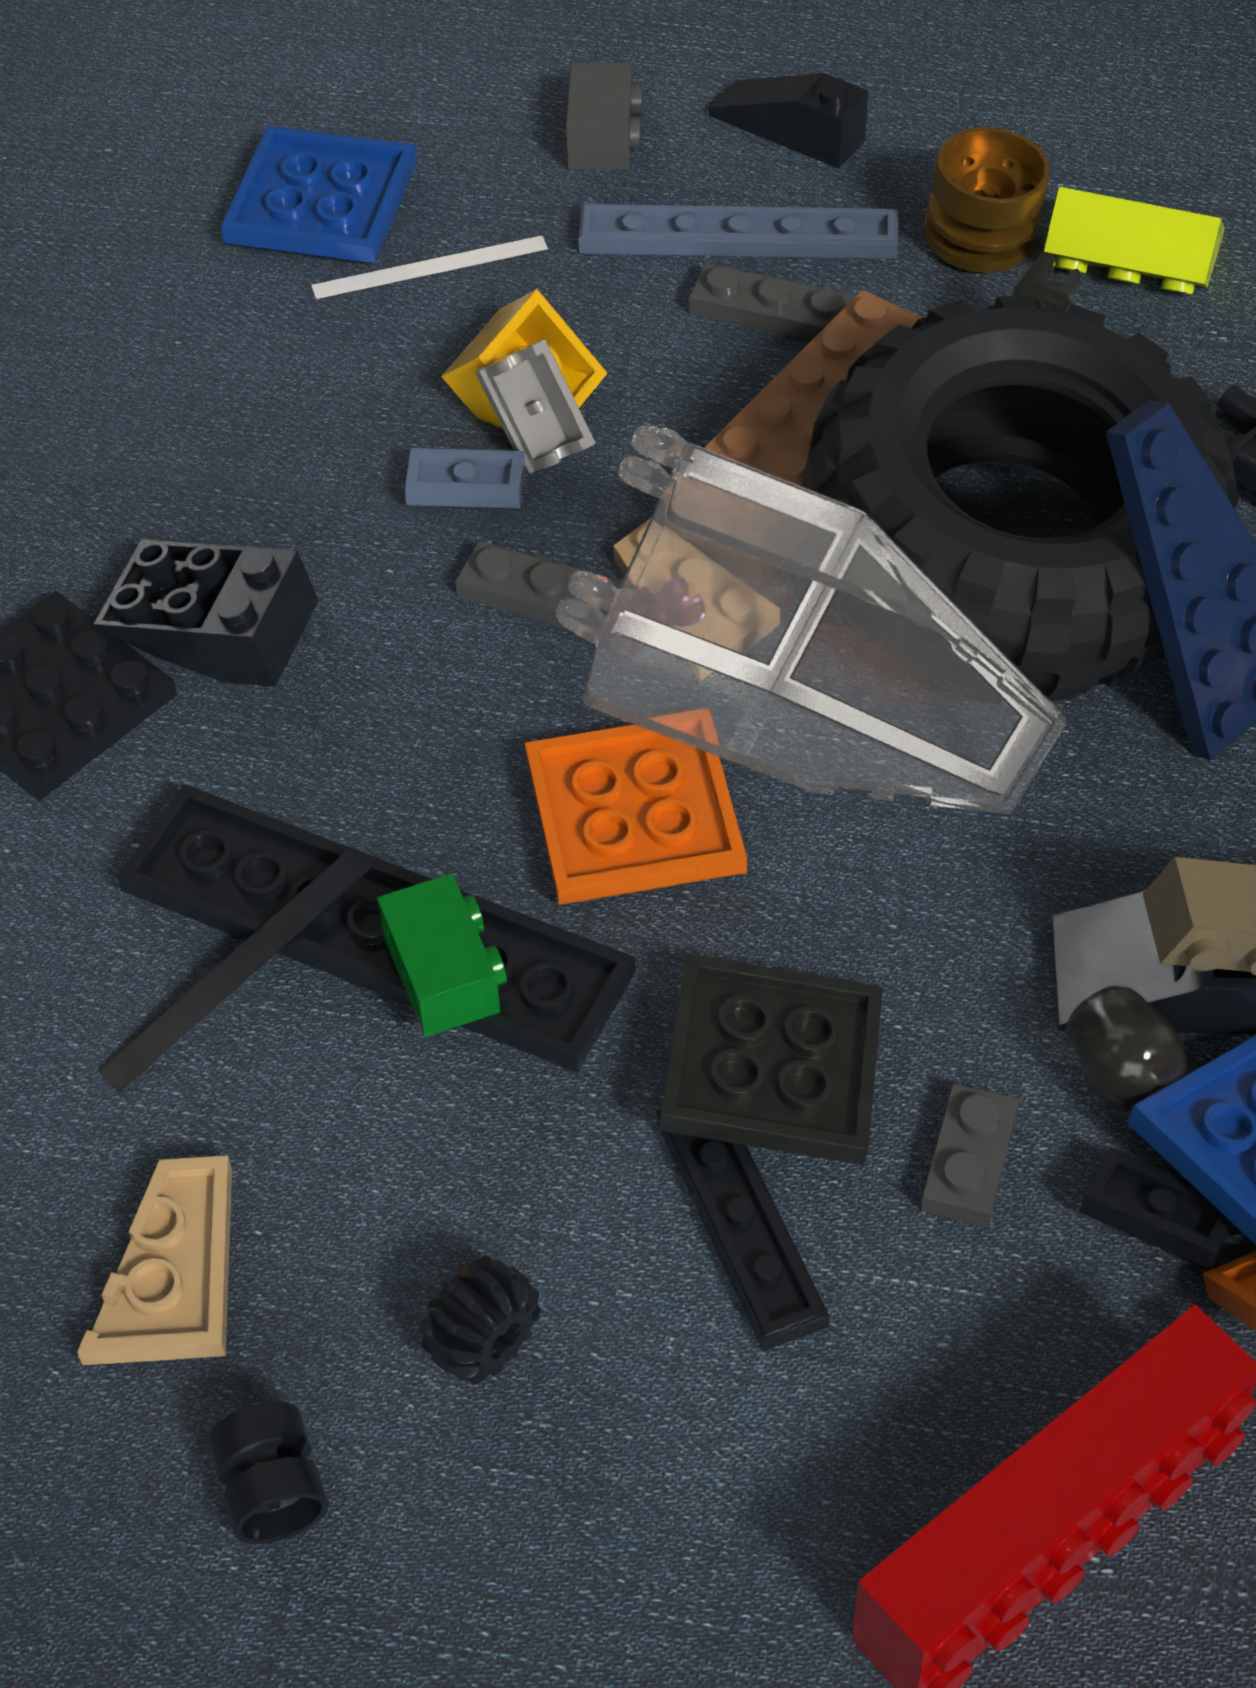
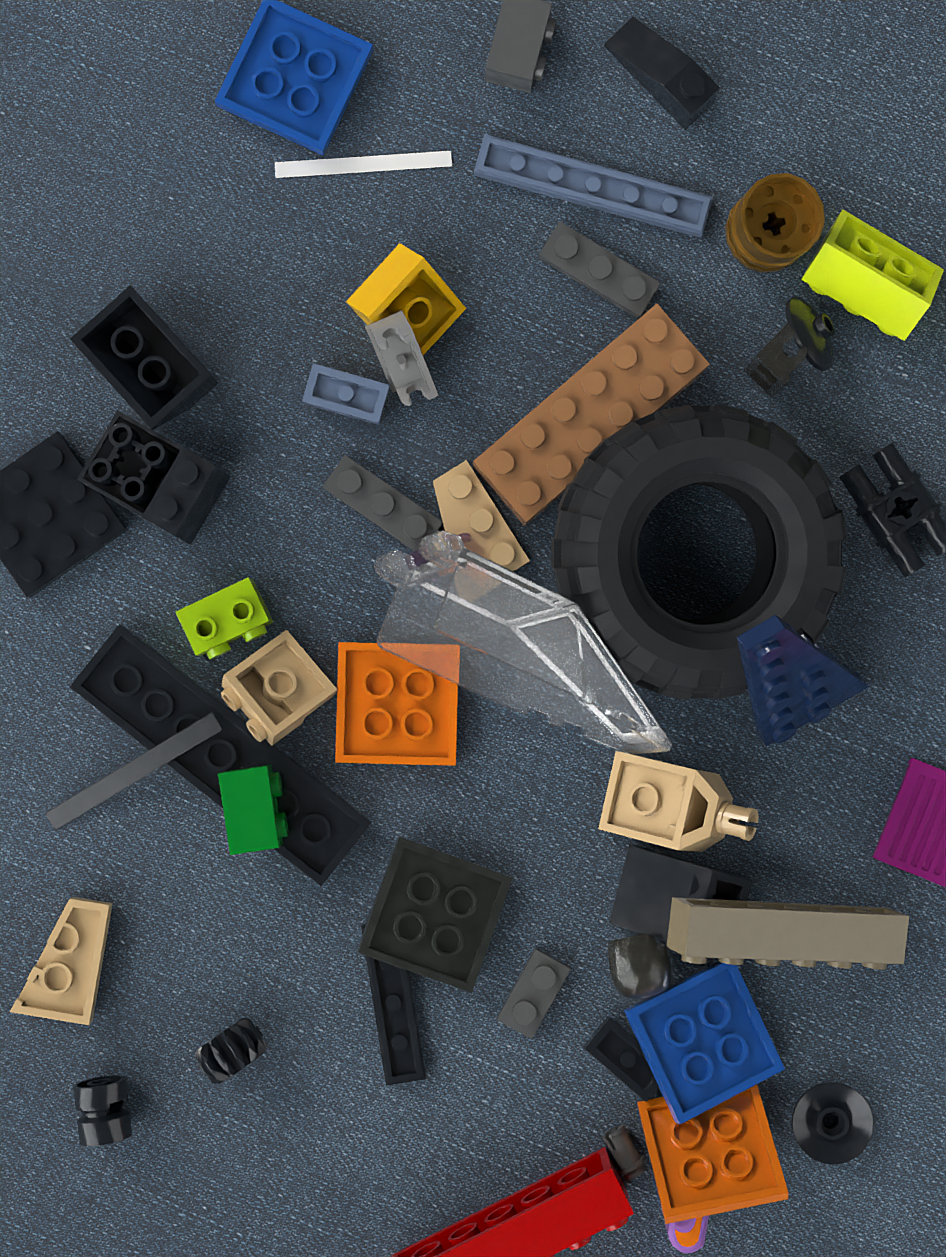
camera: 10 degrees right, 35 degrees up
none -> black slope [70,285,218,430]
none -> lime brick [175,577,273,660]
none -> tan plate [221,630,337,746]
none -> tan plate [598,751,759,852]
none -> black dish [786,296,835,371]

